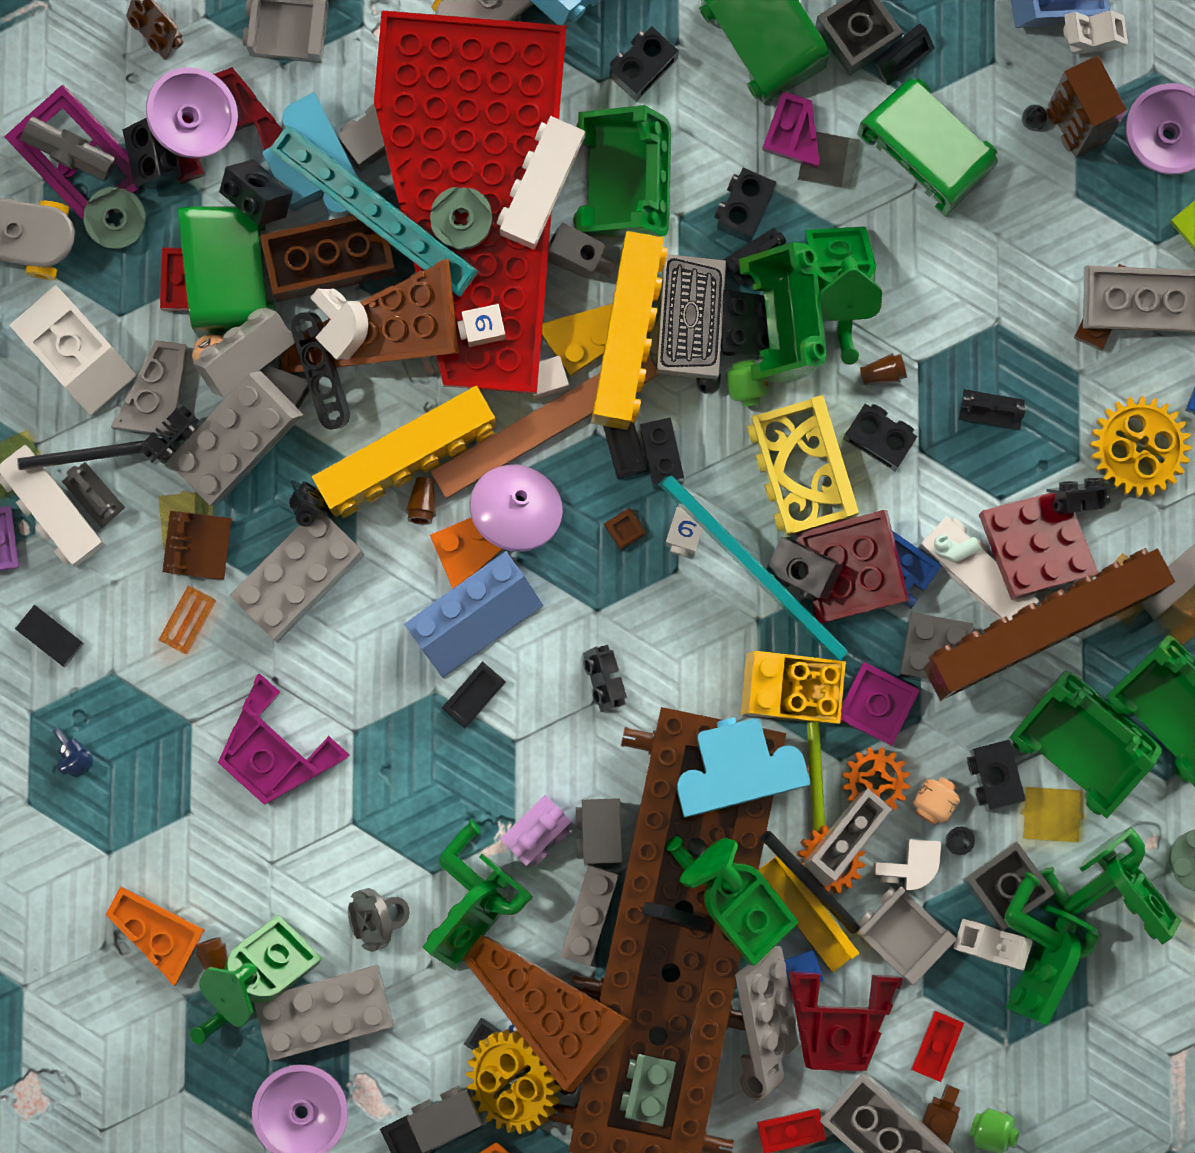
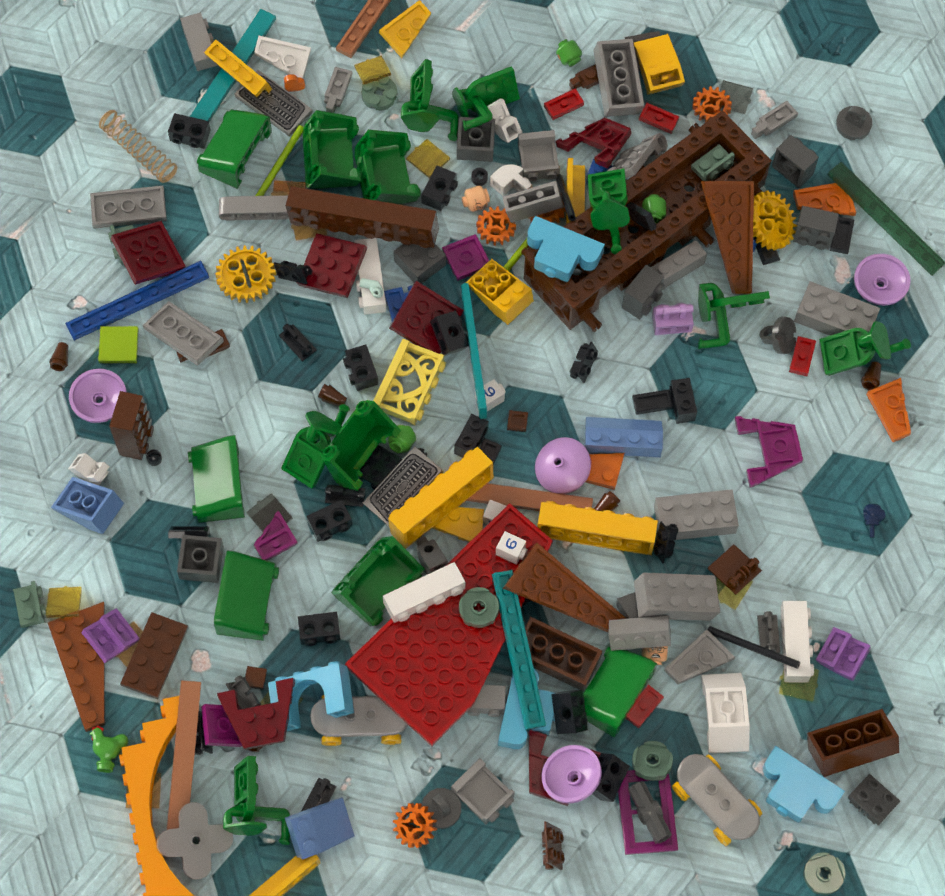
camera: 145 degrees left, 15 degrees down
black tile [15,605,84,668] -> none
black hinge [140,405,200,465] -> none
clear orange tile [158,585,216,655] -> none
black beam [291,312,350,430] -> none
white brick [310,289,368,359] -> none
none -> bright green head [642,194,666,224]
none -> black brick [669,378,697,424]
none -> red plate [789,336,816,377]

